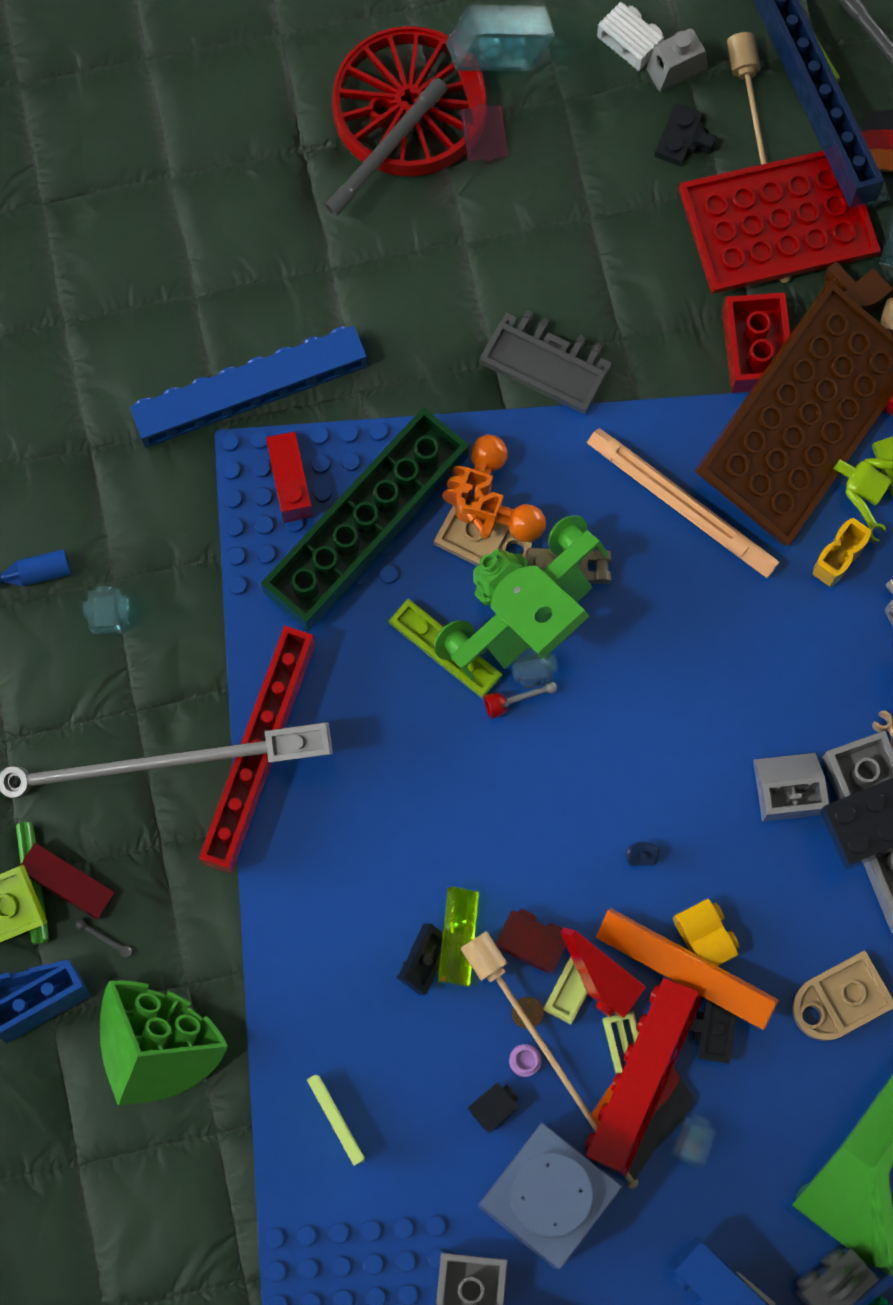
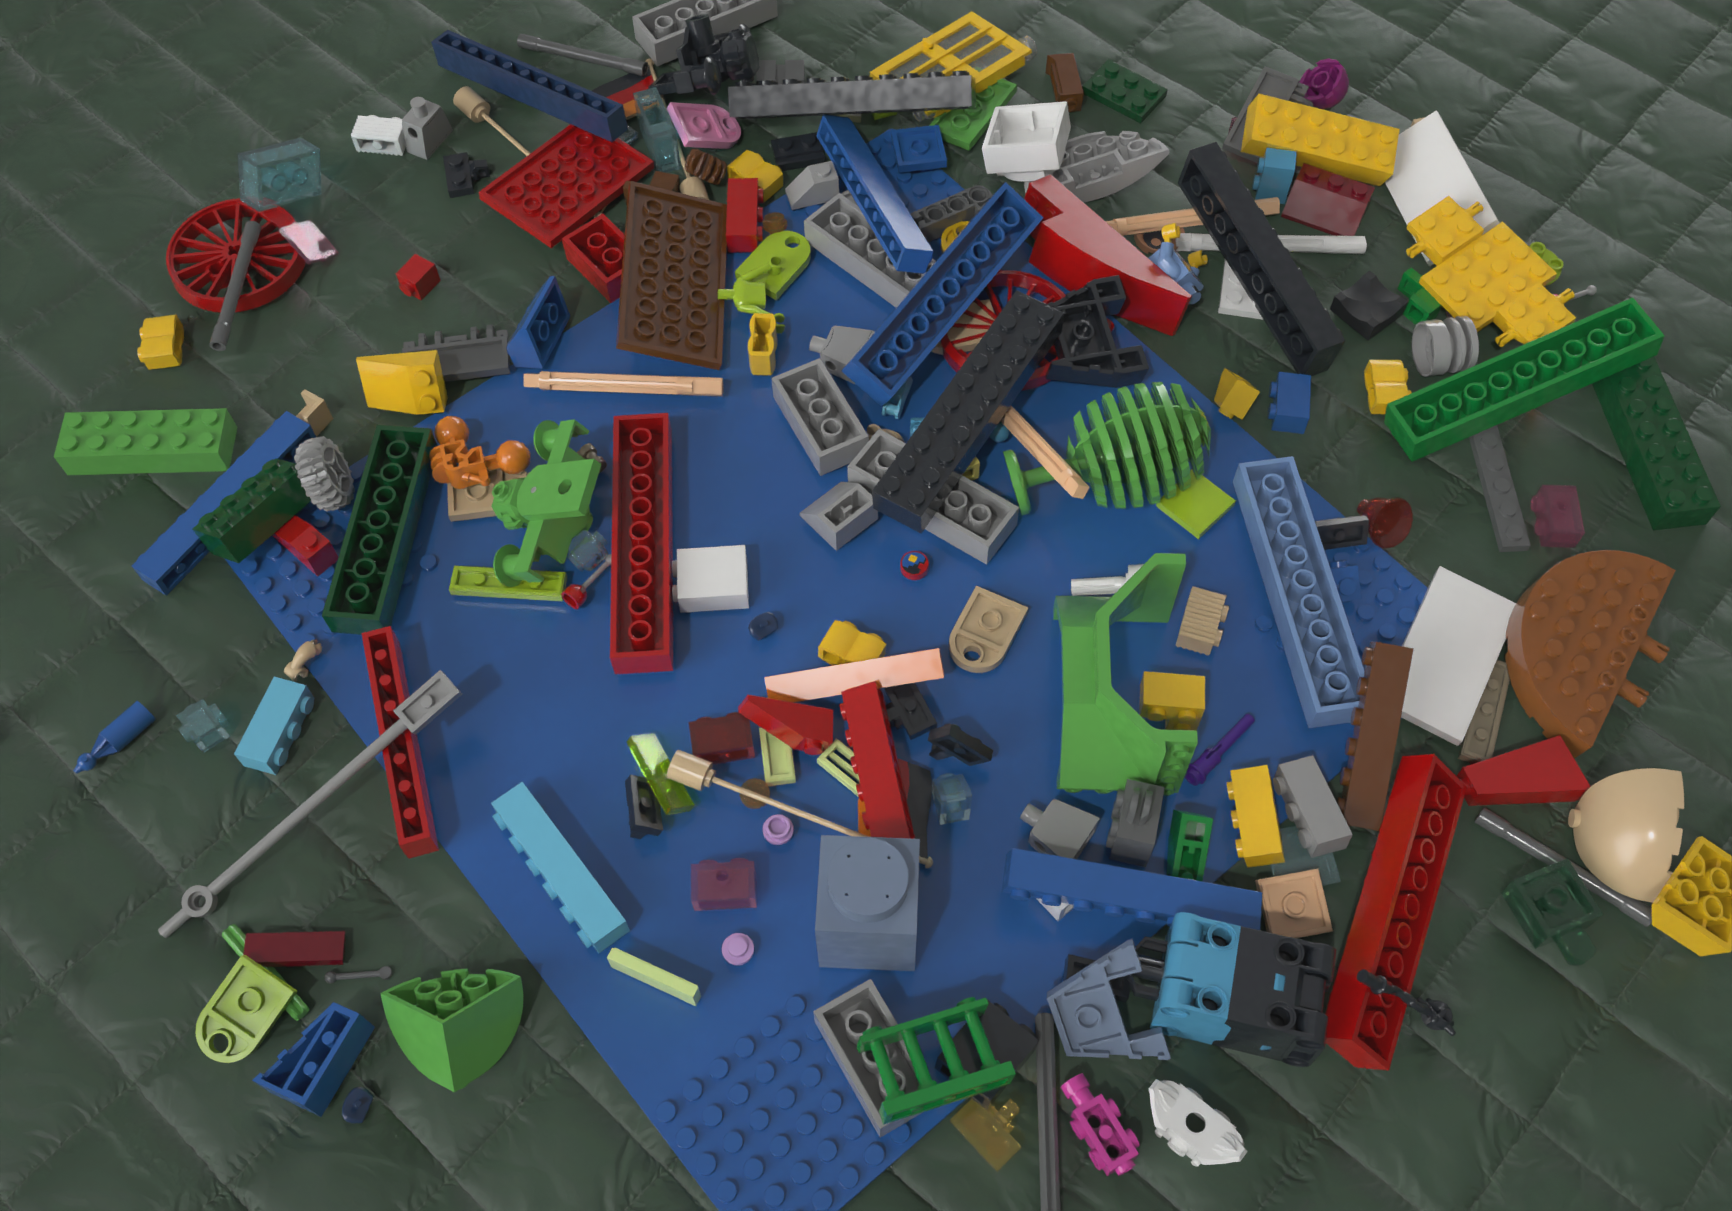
camera: 35 degrees left, 15 degrees down
black brick [468,1082,519,1134] -> none
none -> bright green brick [54,408,237,475]
none -> yellow brick [137,314,184,370]
none -> dark green brick [192,458,311,564]
none -> medium azure brick [234,677,315,775]
none -> tan arm [284,640,322,682]
none -> light grey gear [294,436,355,512]
none -> tan panel [296,389,333,437]
none -> dark blue piece [342,1087,374,1124]
none -> yellow slope [356,350,448,415]
none -> red brick [396,254,441,301]
none -> medium azure brick [491,782,630,954]
none -> blue slope [506,276,571,369]
none -> red brick [610,413,673,674]
none -> white brick [672,545,749,613]
none -> clear pink brick [691,858,757,911]
none -> lavender plate [722,933,754,965]
none -> light grey brick [772,358,869,476]
none -> tile [900,551,929,580]
none -> black hinge [928,724,993,766]
none -> light grey torso [1020,799,1100,859]

